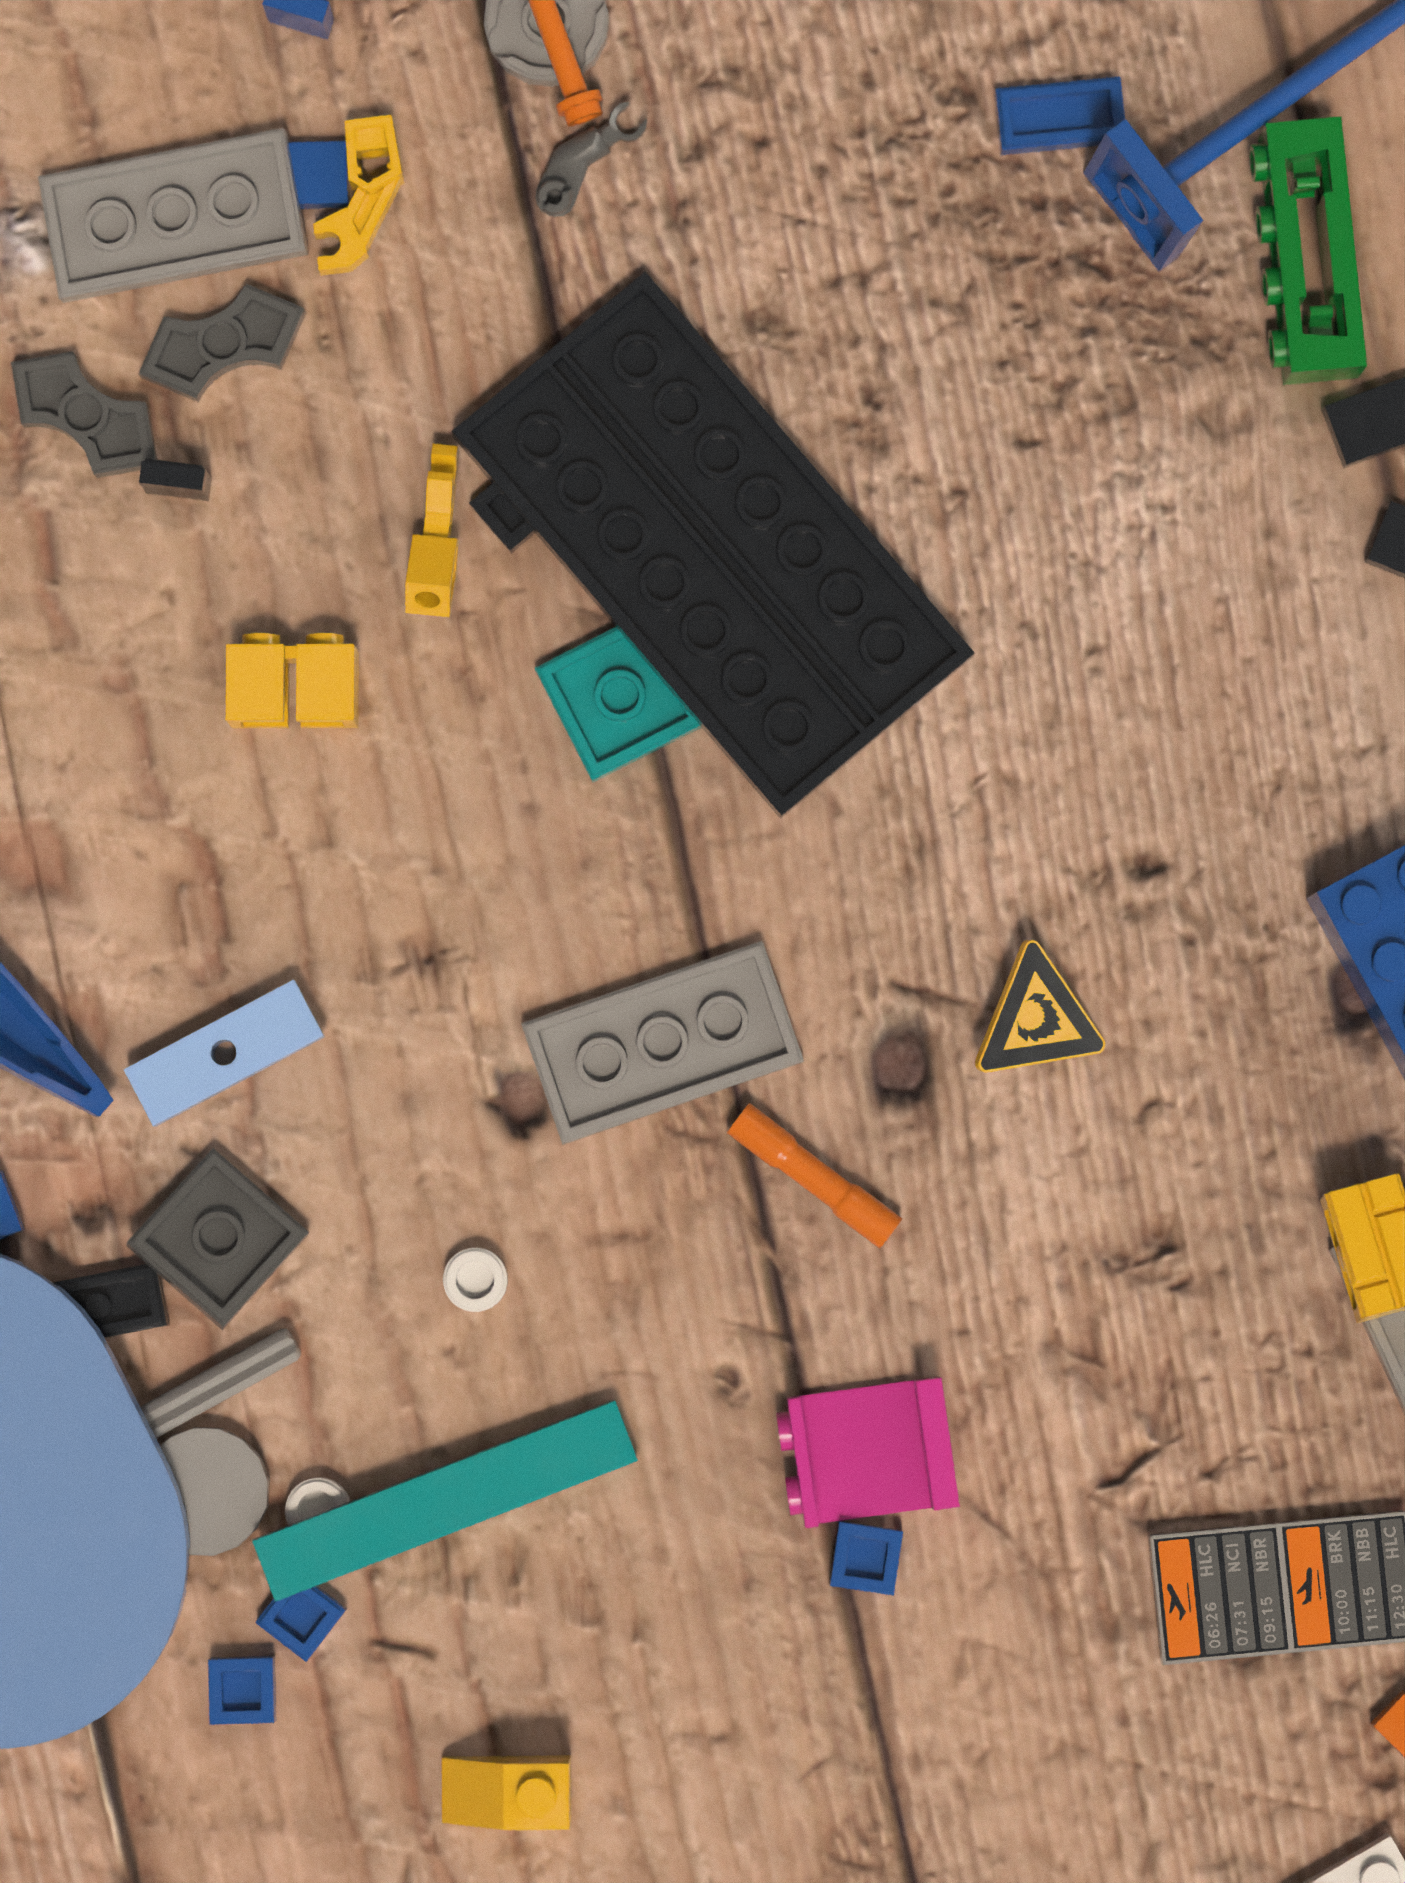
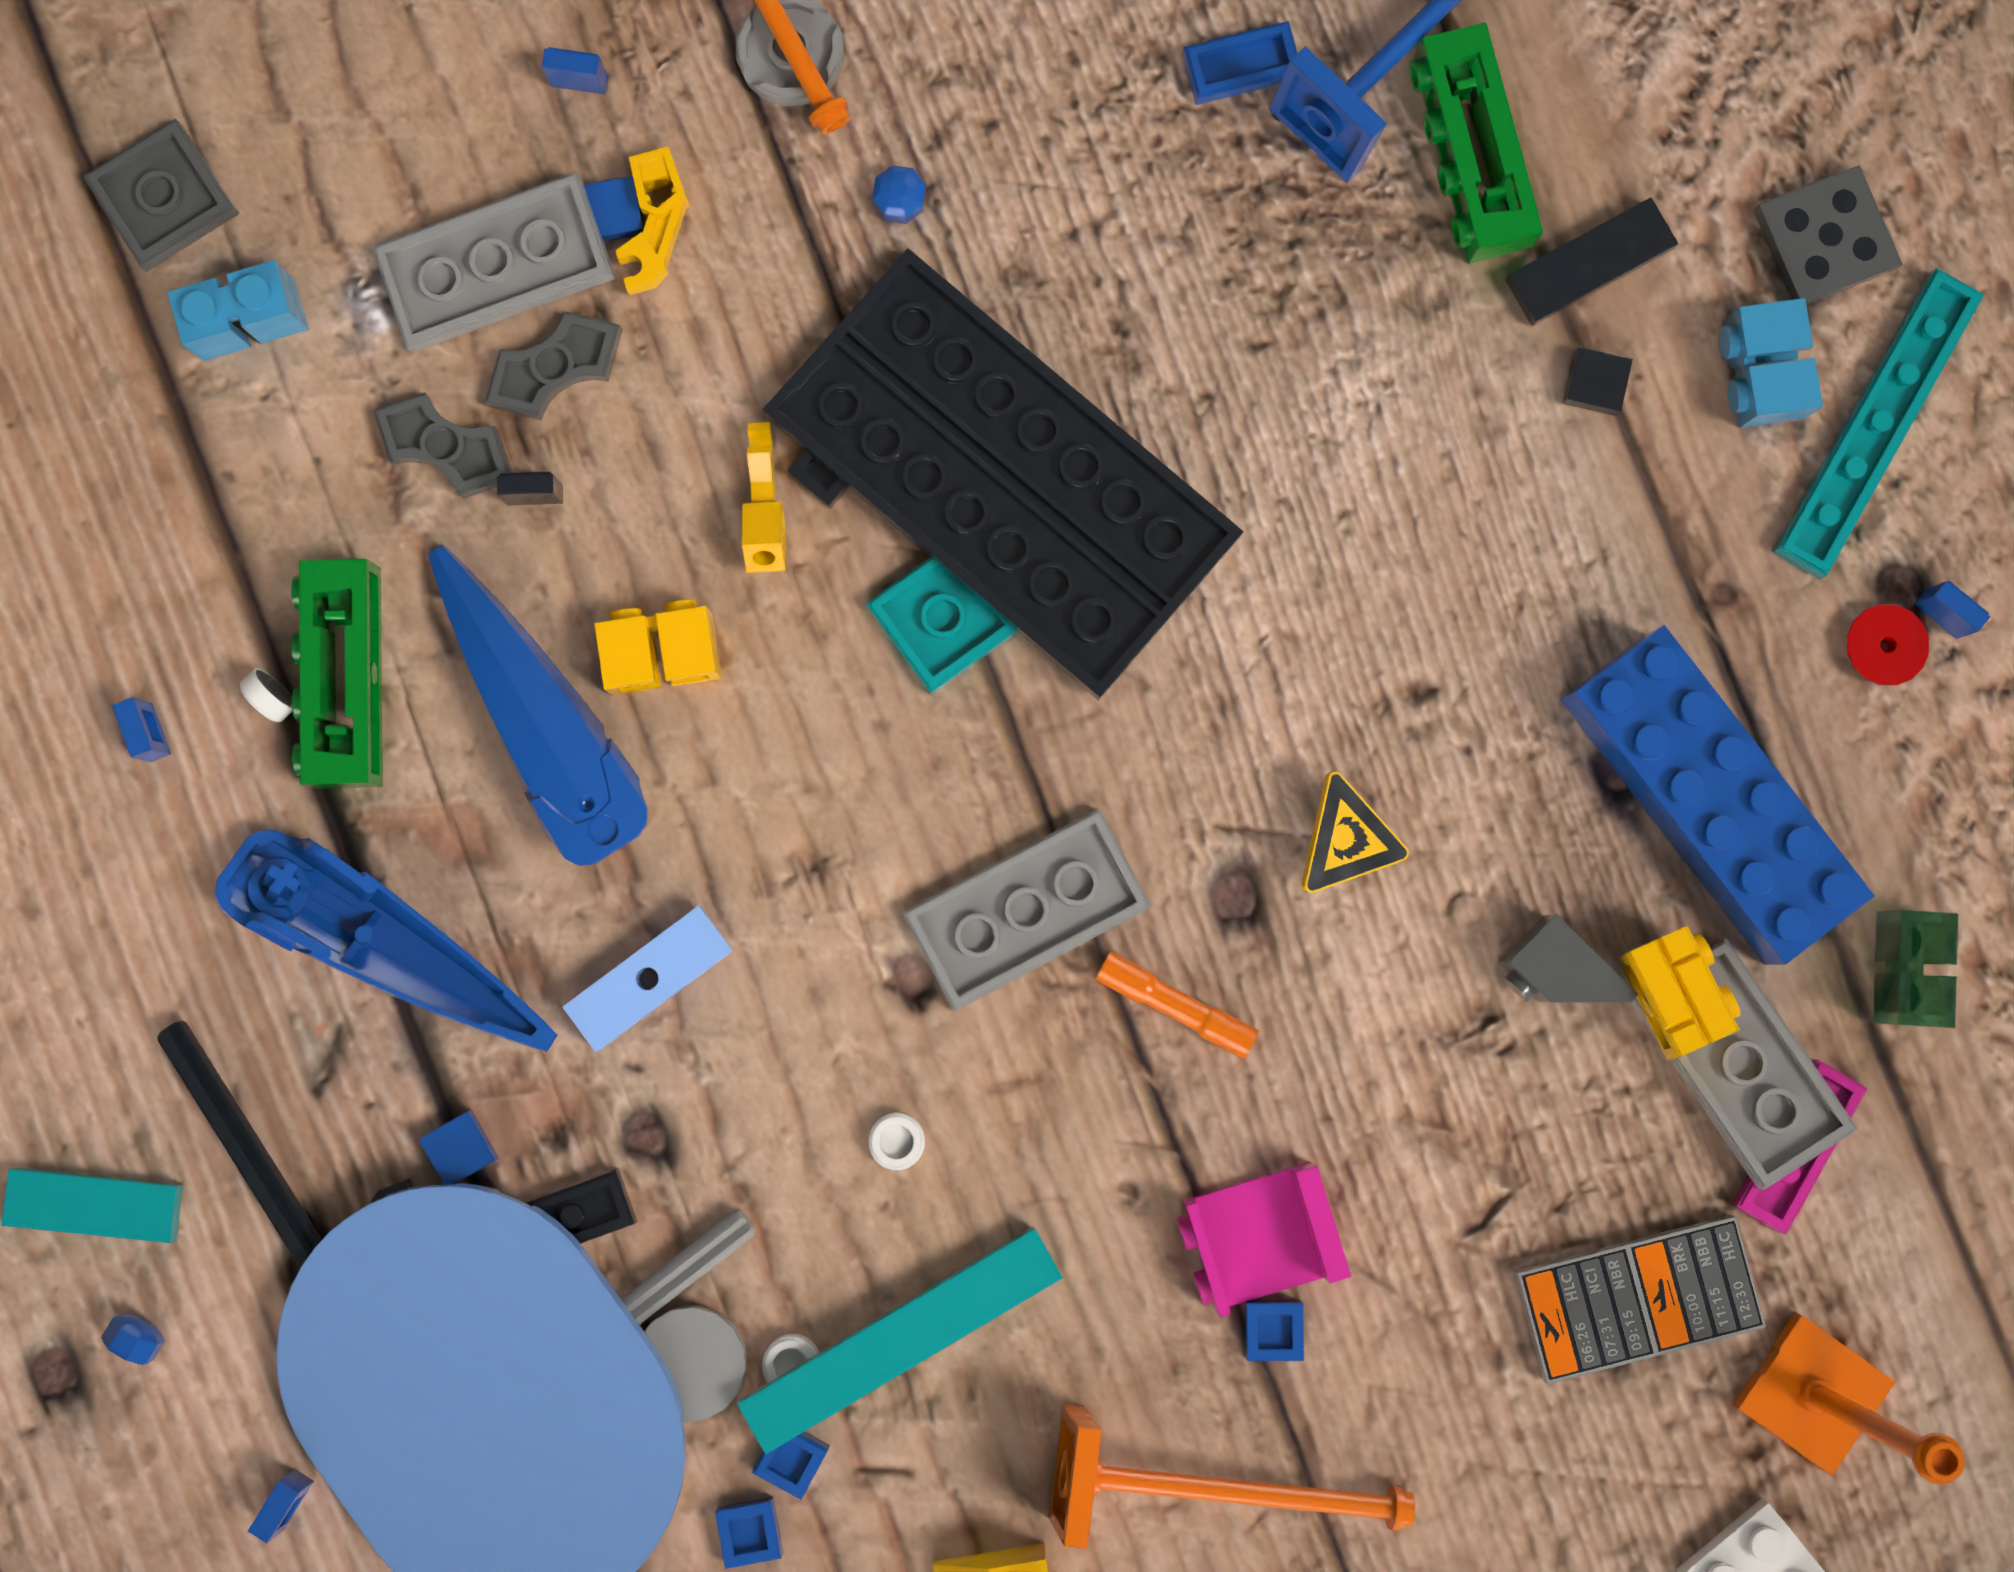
camera: 10 degrees left, 0 degrees up
dark grey tile [126,1148,309,1330] -> none
dark grey arm [535,102,648,217] -> none
none -> blue piece [427,545,649,866]
none -> blue tile [872,165,926,224]
none -> orange tile [1049,1404,1415,1549]
none -> dark grey slope [1498,914,1638,1003]

